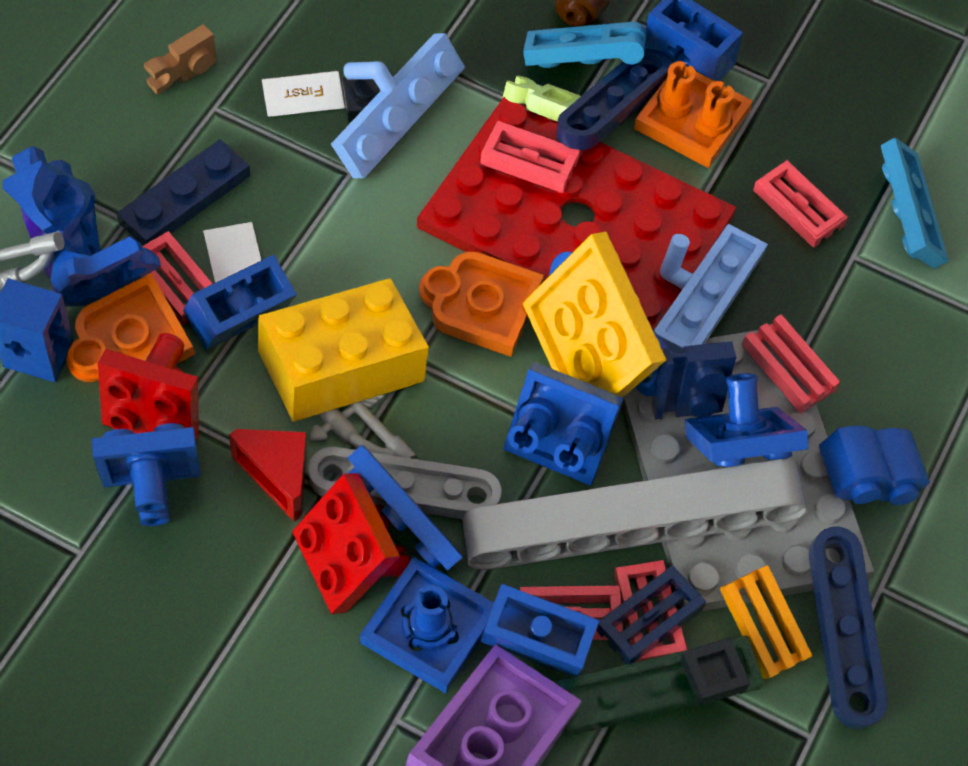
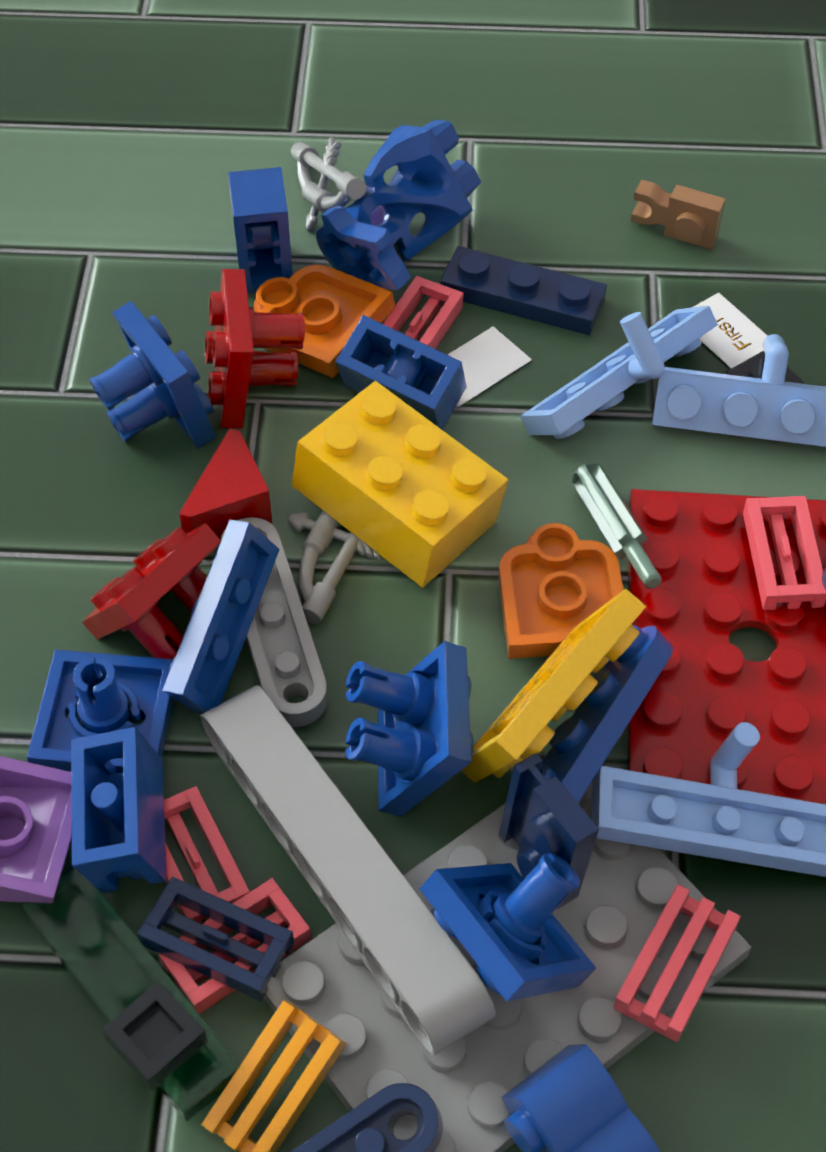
camera: 70 degrees right, 5 degrees down
none -> light blue plate [520,306,718,439]
none -> axle [572,462,662,589]

